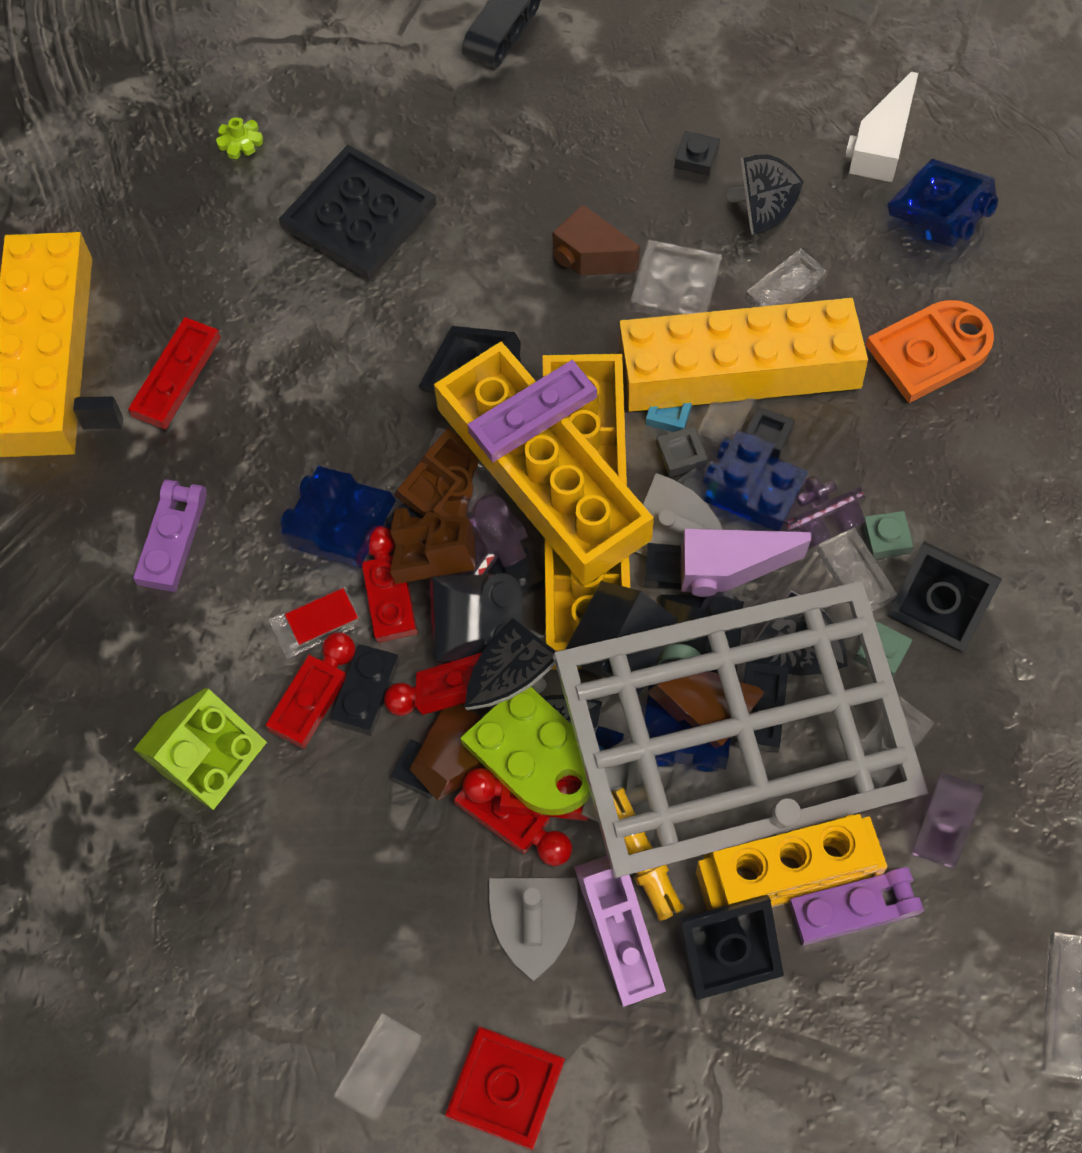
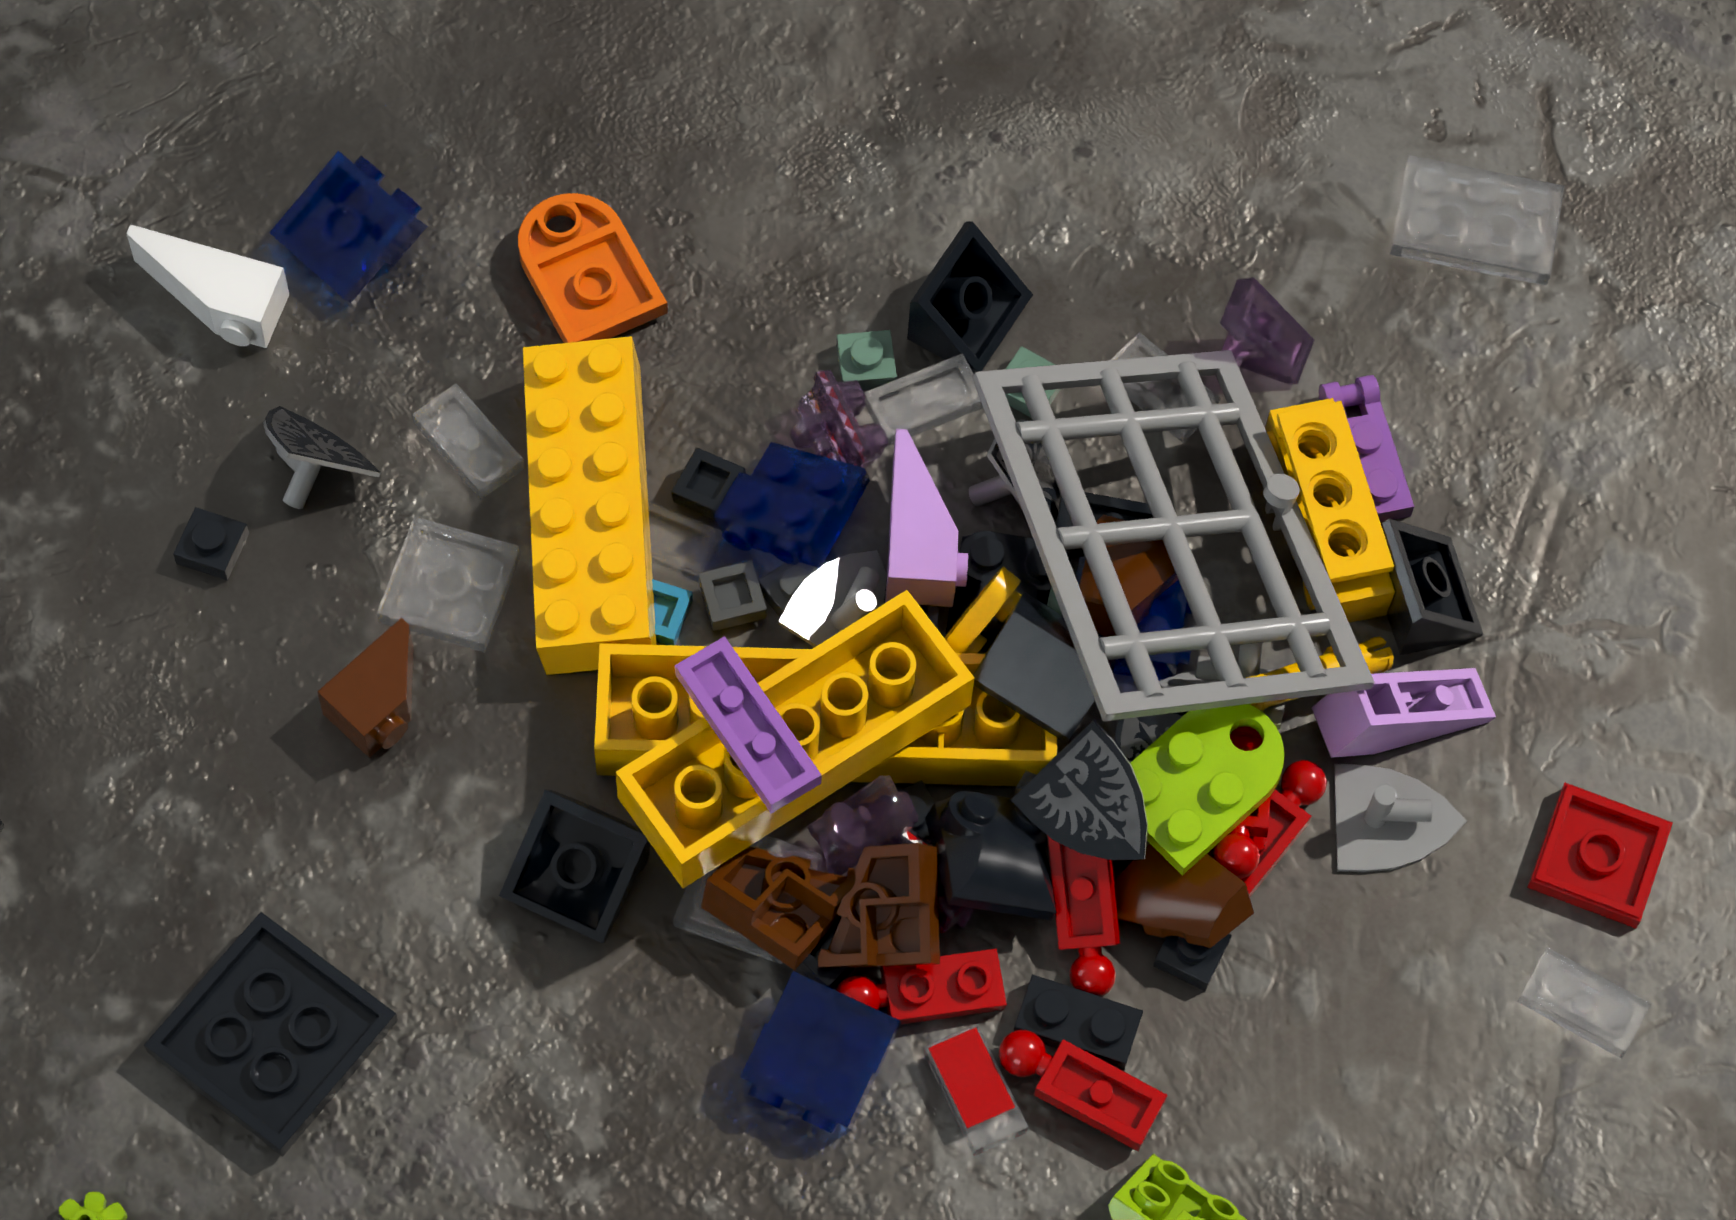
camera: 95 degrees left, 0 degrees up
none -> yellow plate [944,566,1021,654]

